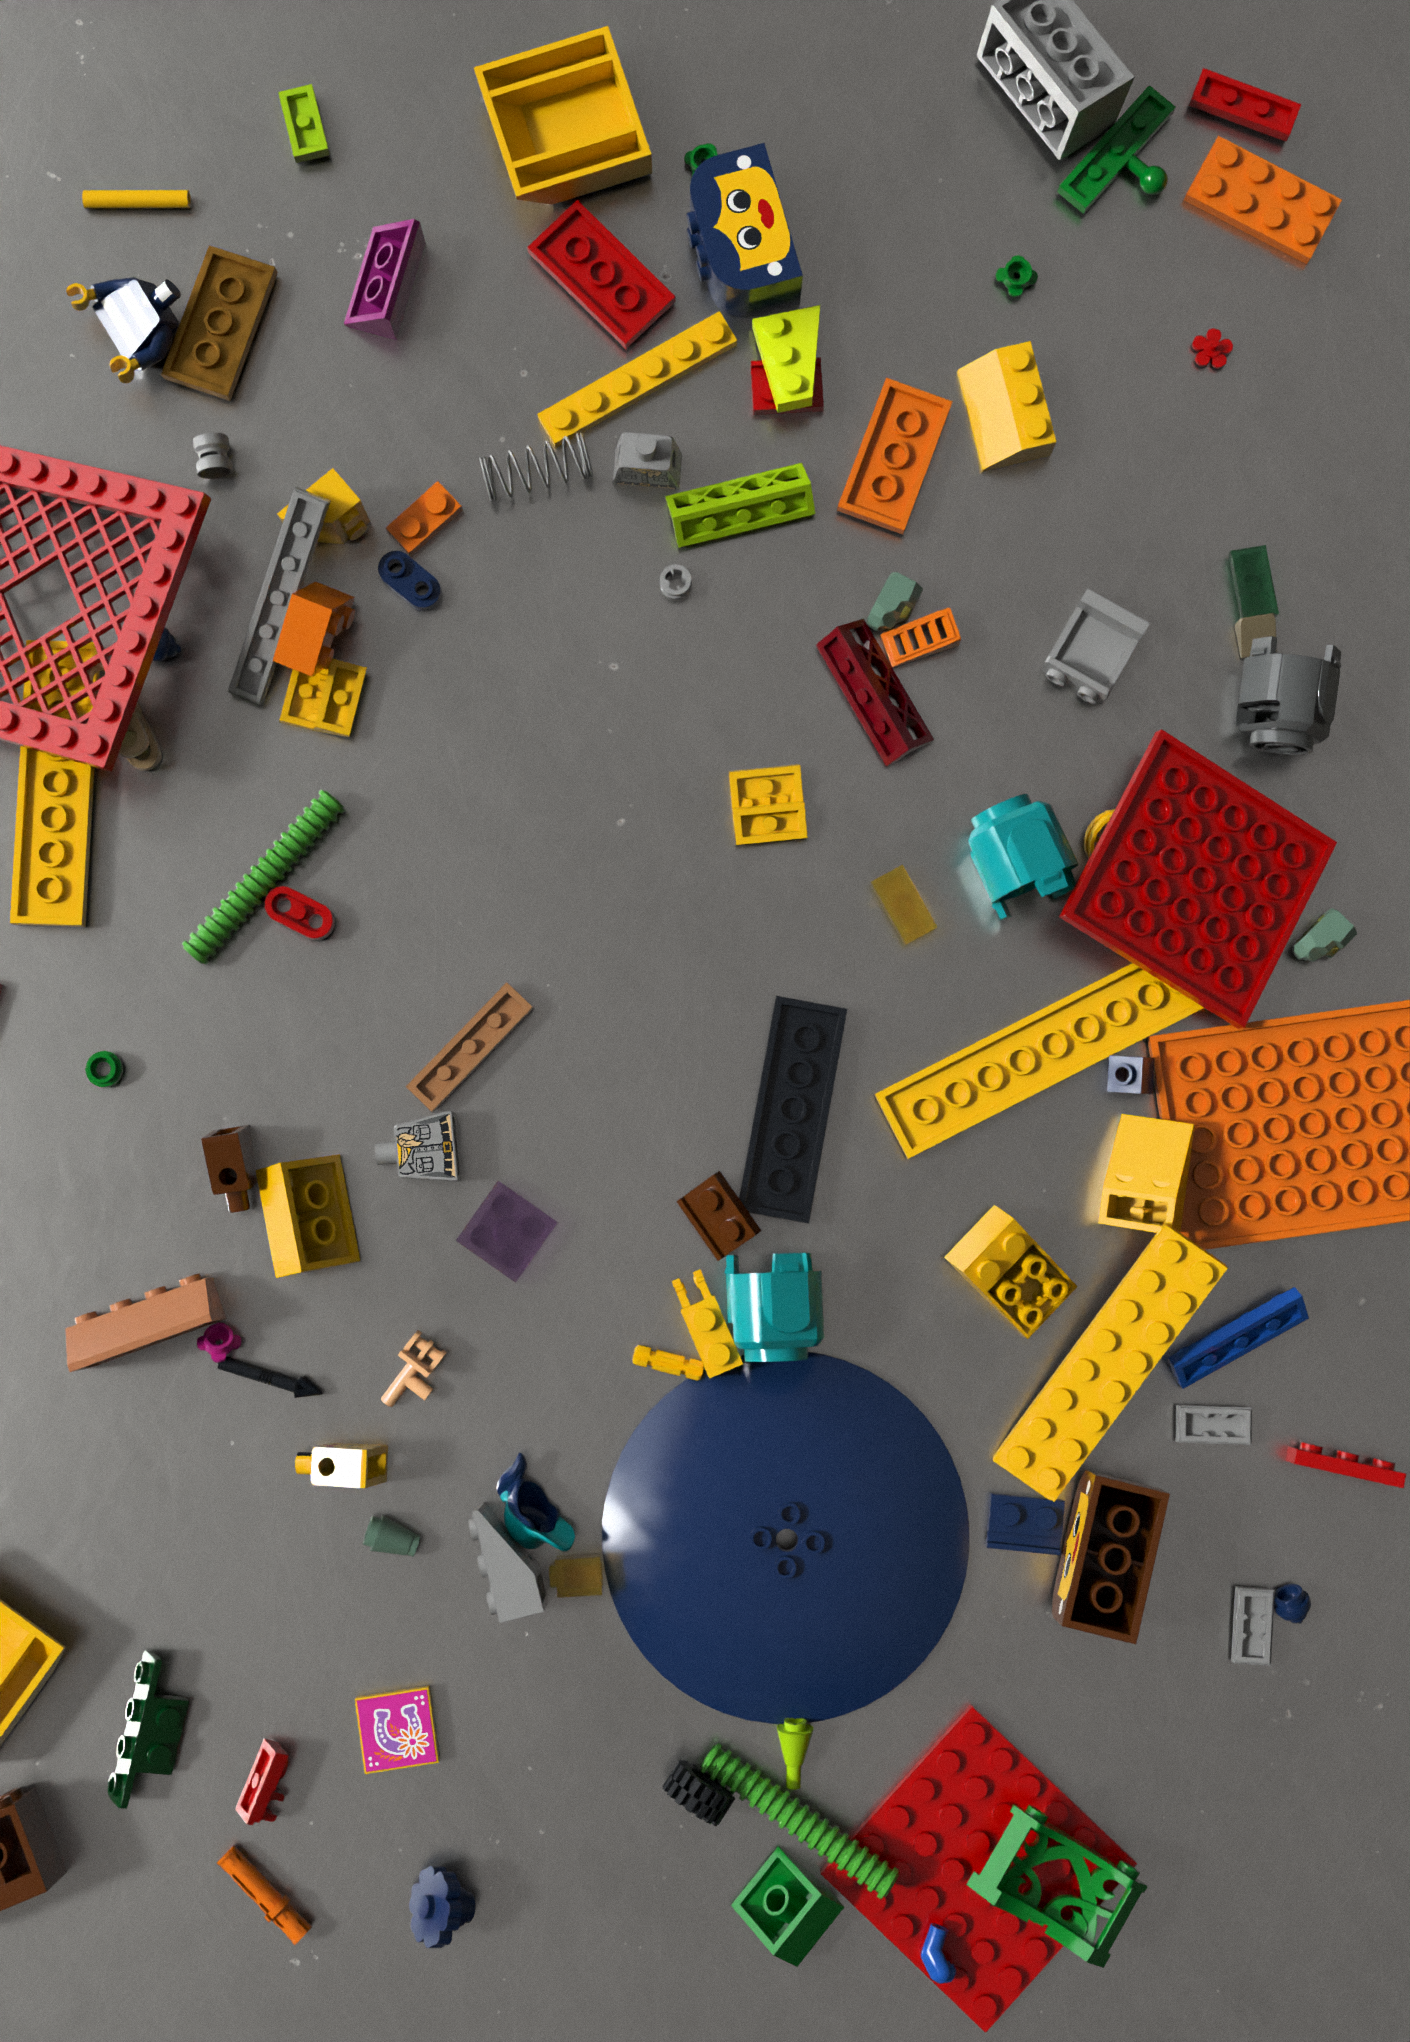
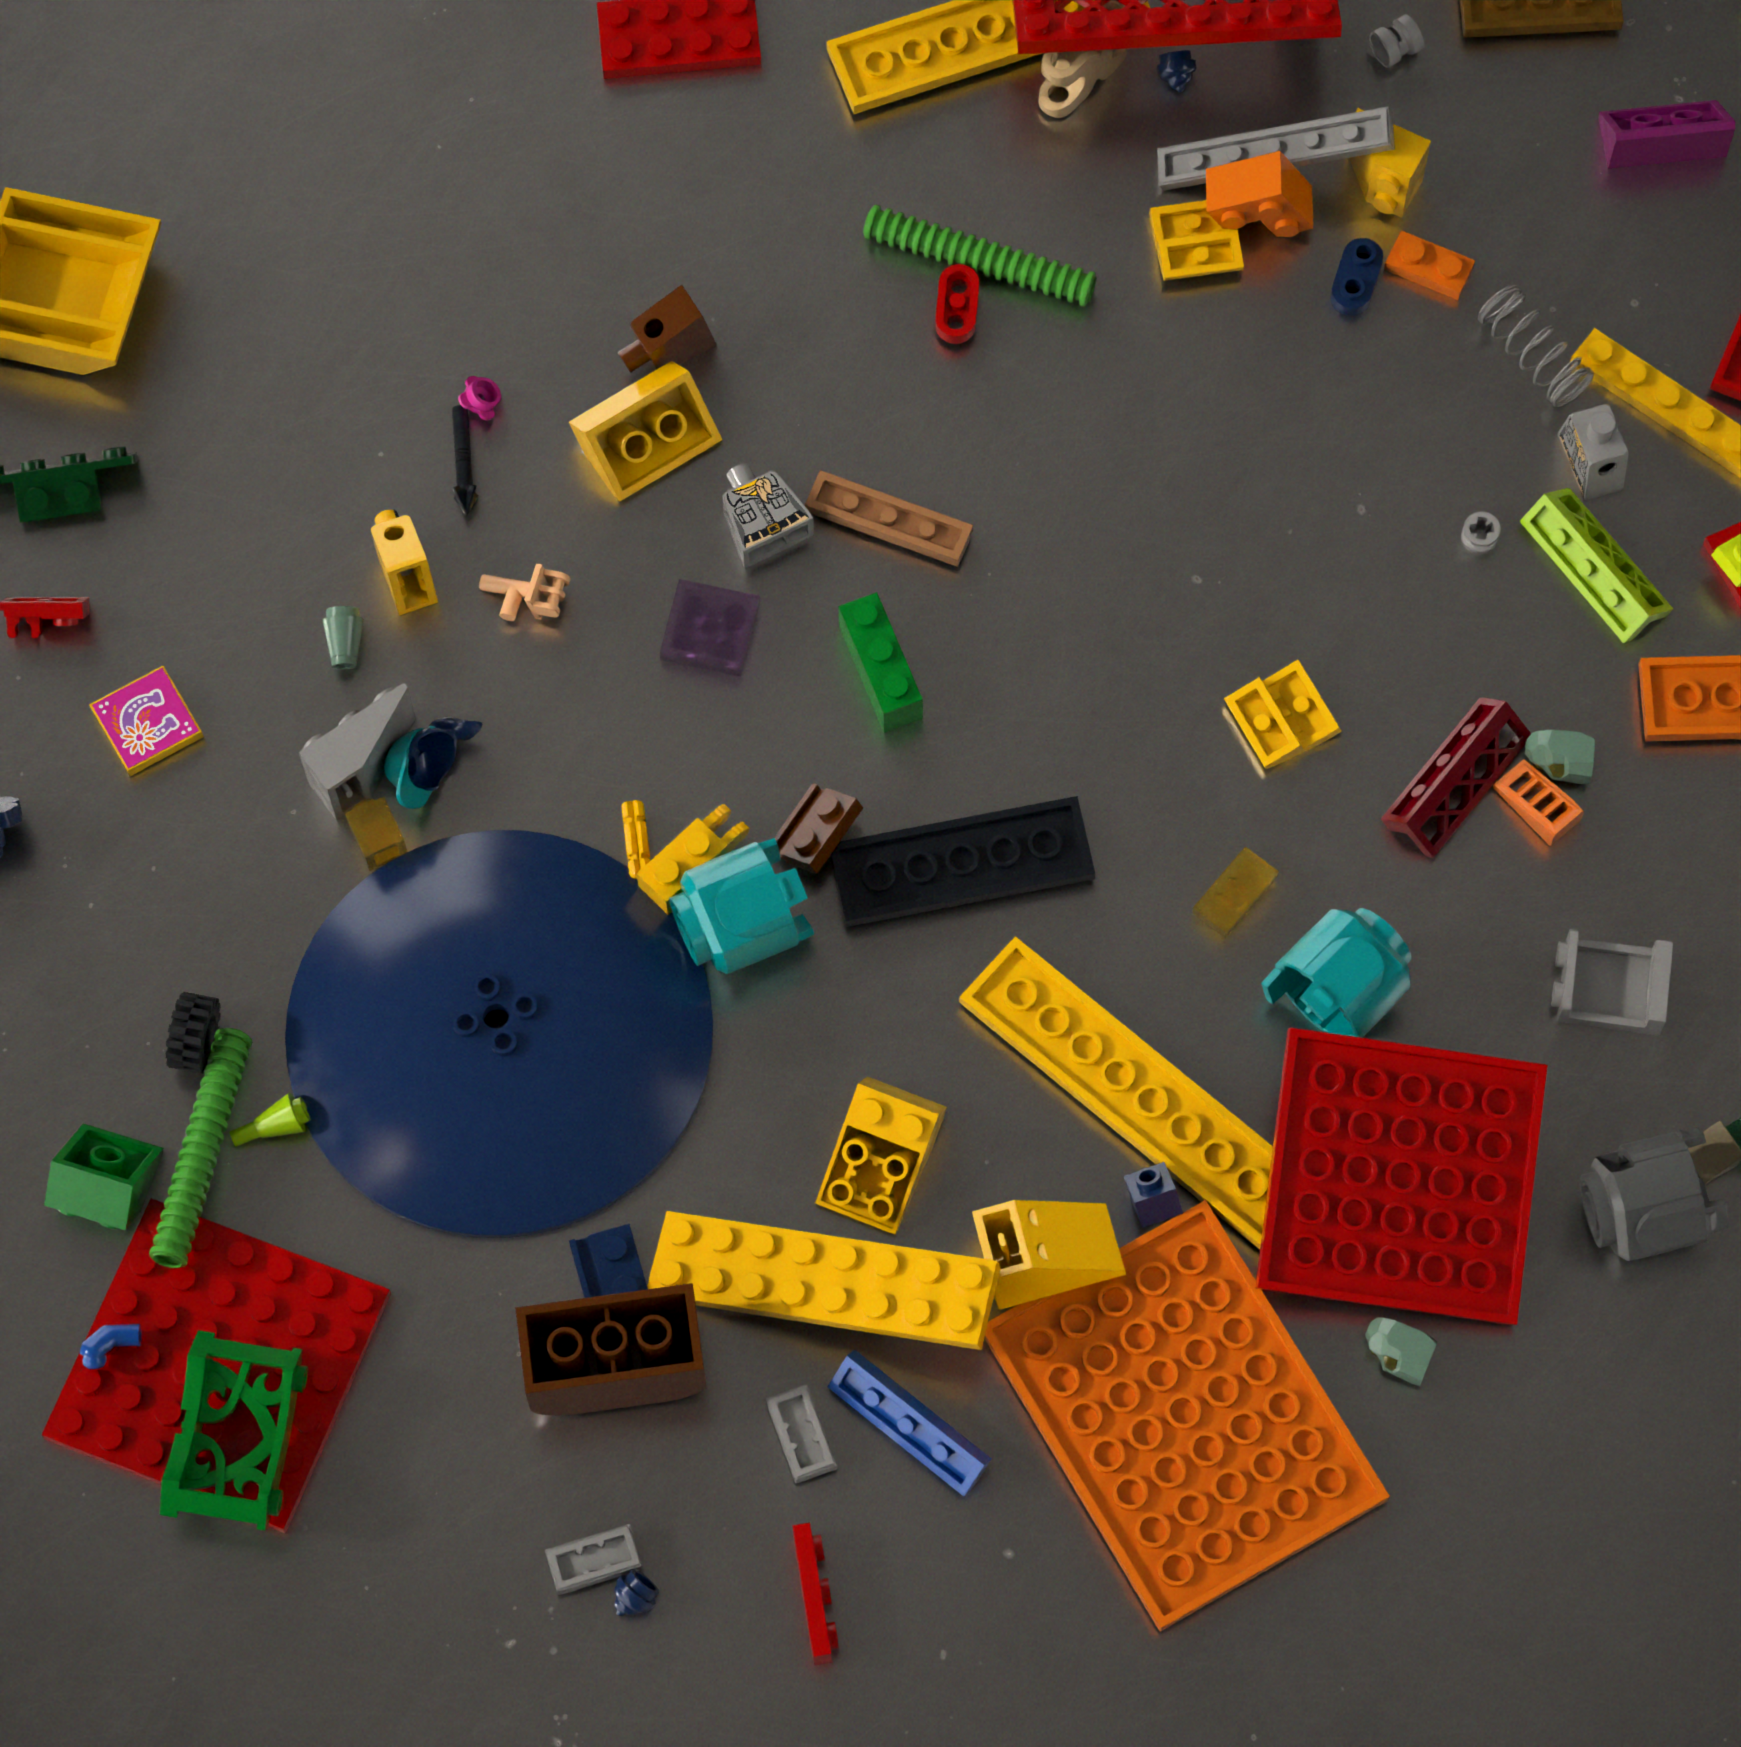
camera: 70 degrees right, 15 degrees down
nougat slope [65,1273,227,1372] -> none
green plate [85,1051,123,1087] -> none
none -> green brick [838,592,923,733]

